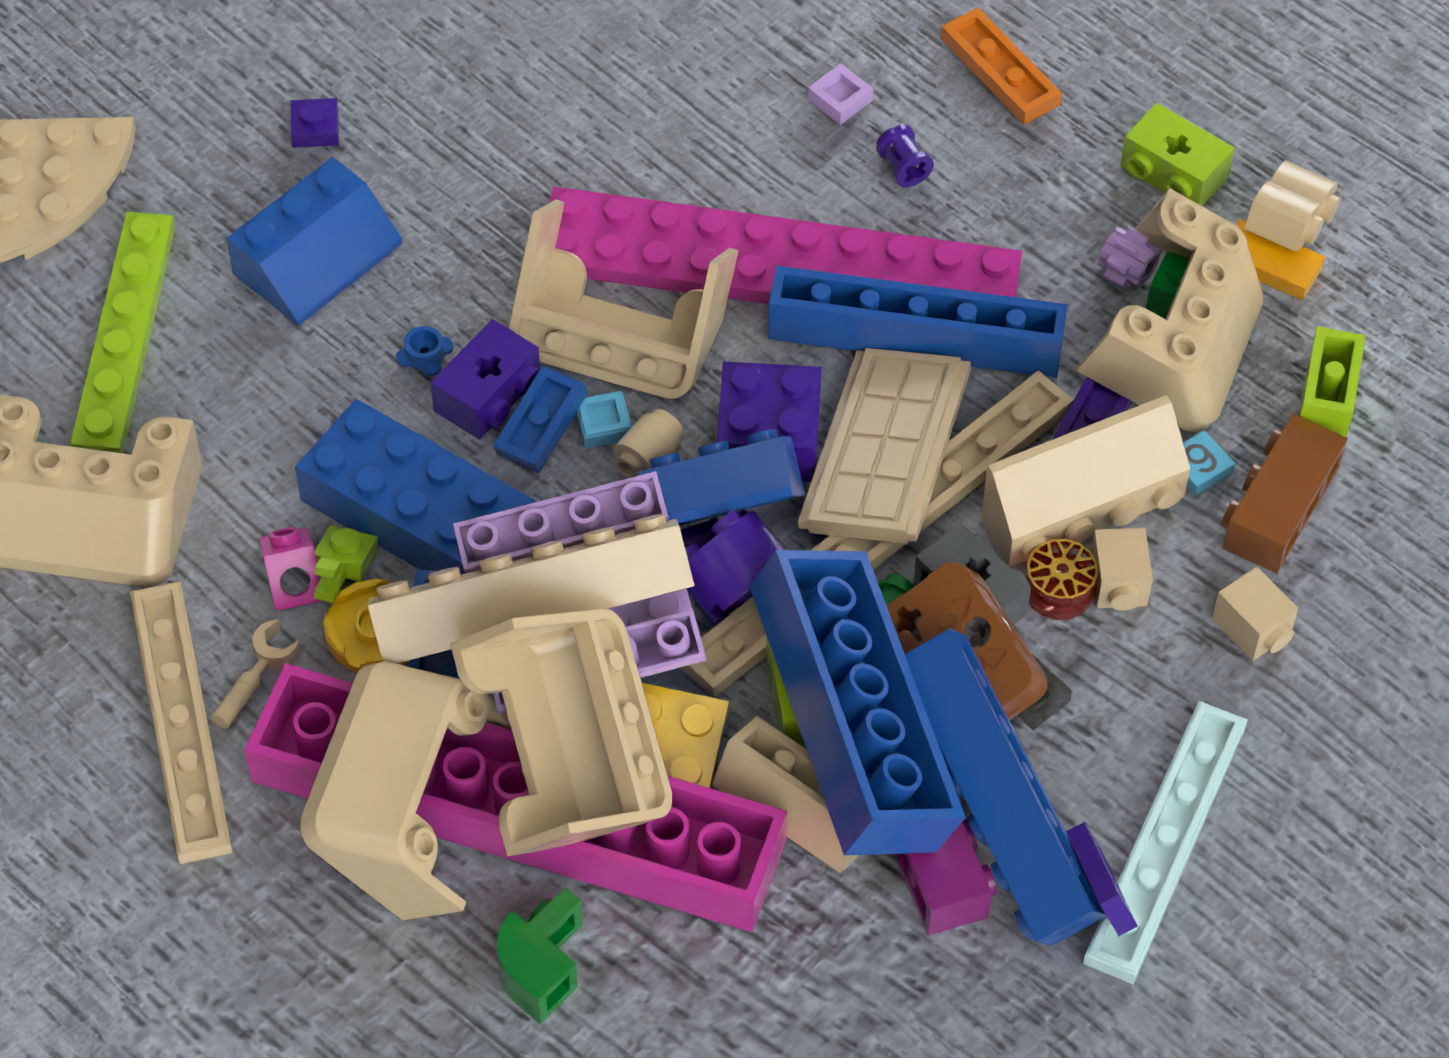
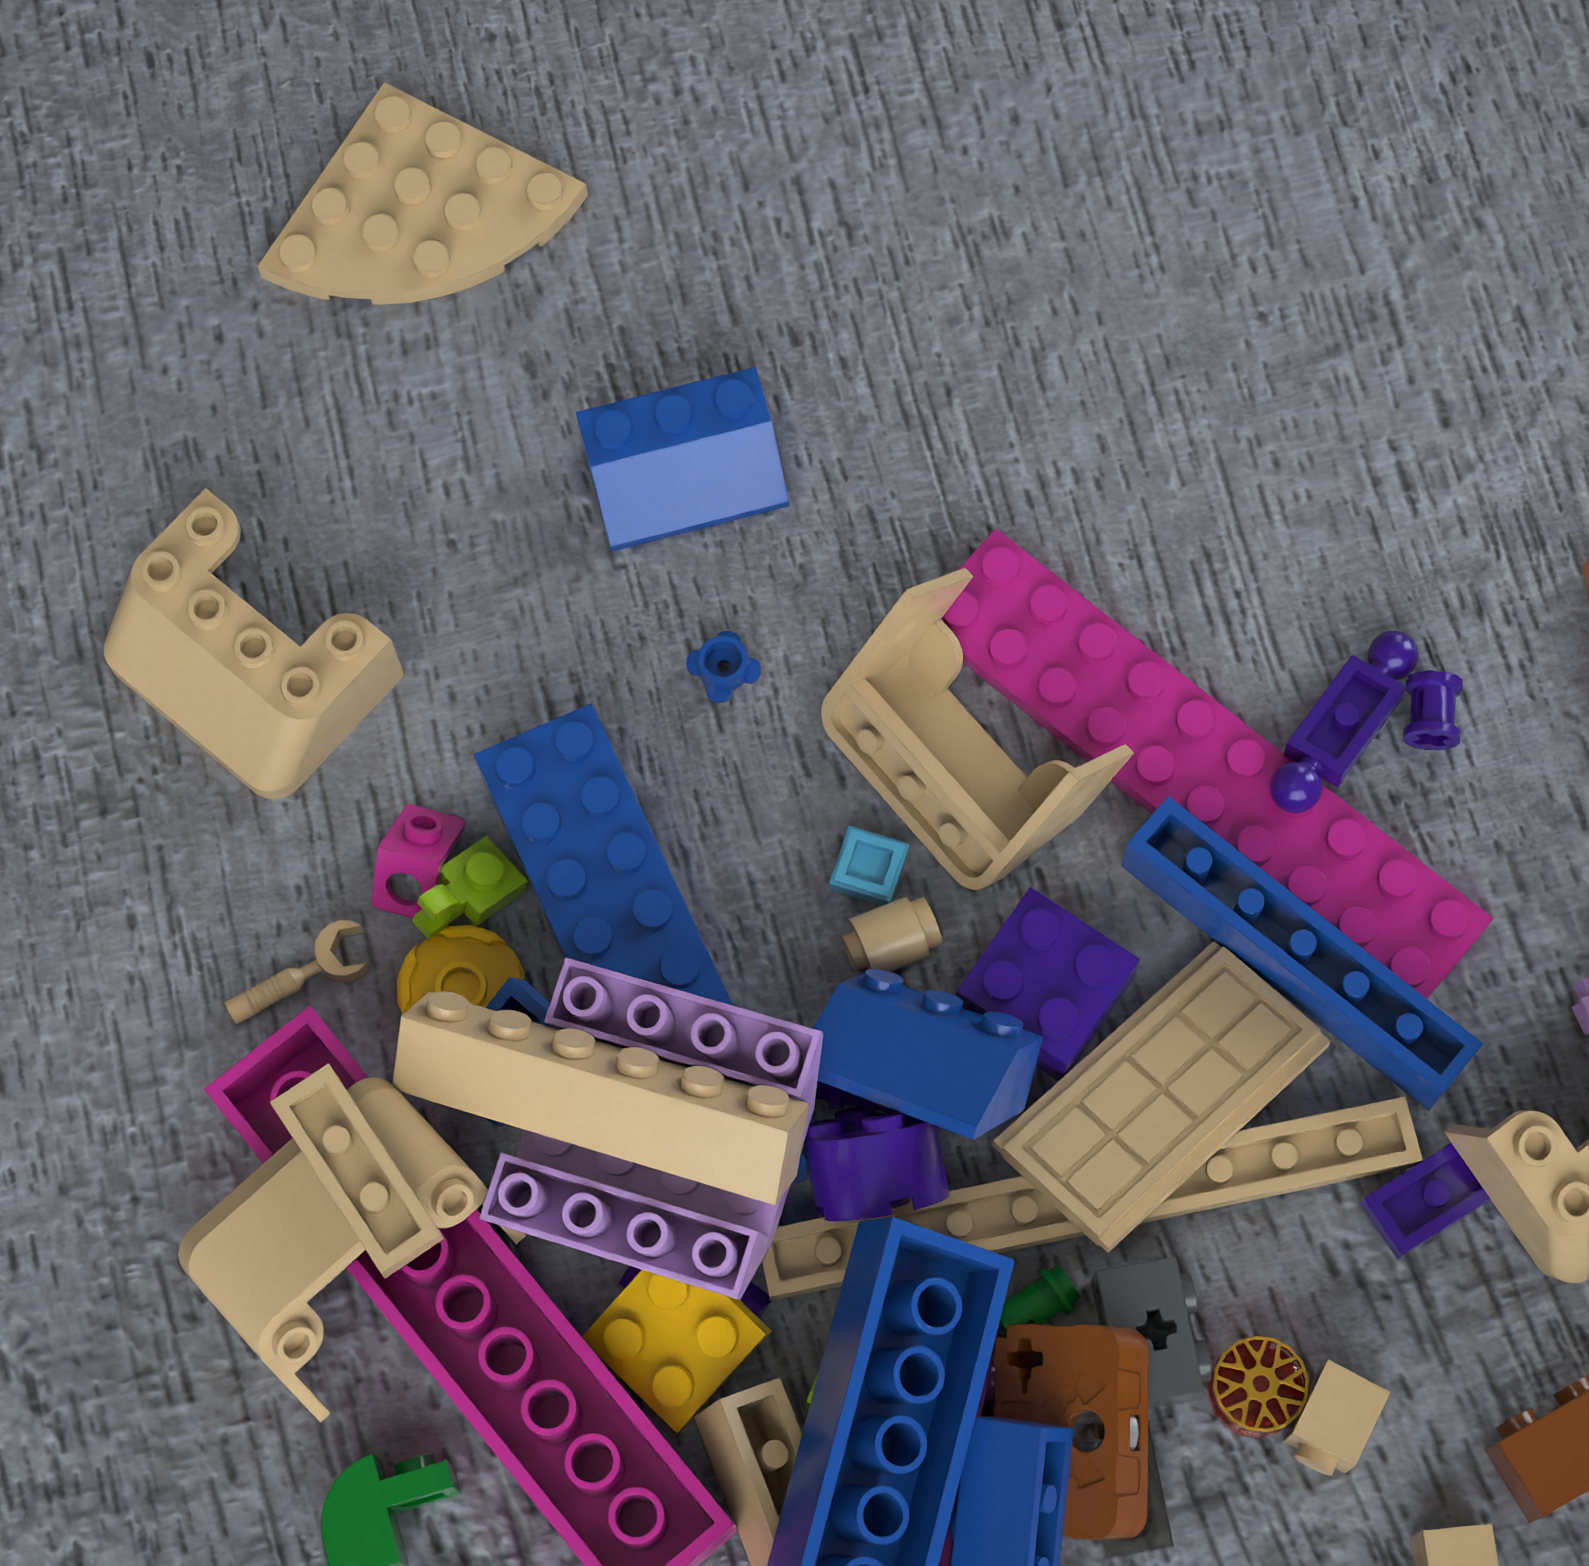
camera: 35 degrees right, 15 degrees up
lime plate [70,211,176,453] -> none
tan tile [130,581,233,864] -> none
dark purple plate [291,98,339,148] -> none
dark purple brick [431,319,540,440] -> none
tan windscreen [450,609,672,857] -> none
blue plate [493,365,588,473] -> none
lavender plate [807,63,874,125] -> none
tan slope [980,395,1190,567] -> none
medium azure tile [1183,430,1236,496] -> none
none -> tan plate [270,1063,444,1278]
none -> dark purple plate [1270,630,1419,813]

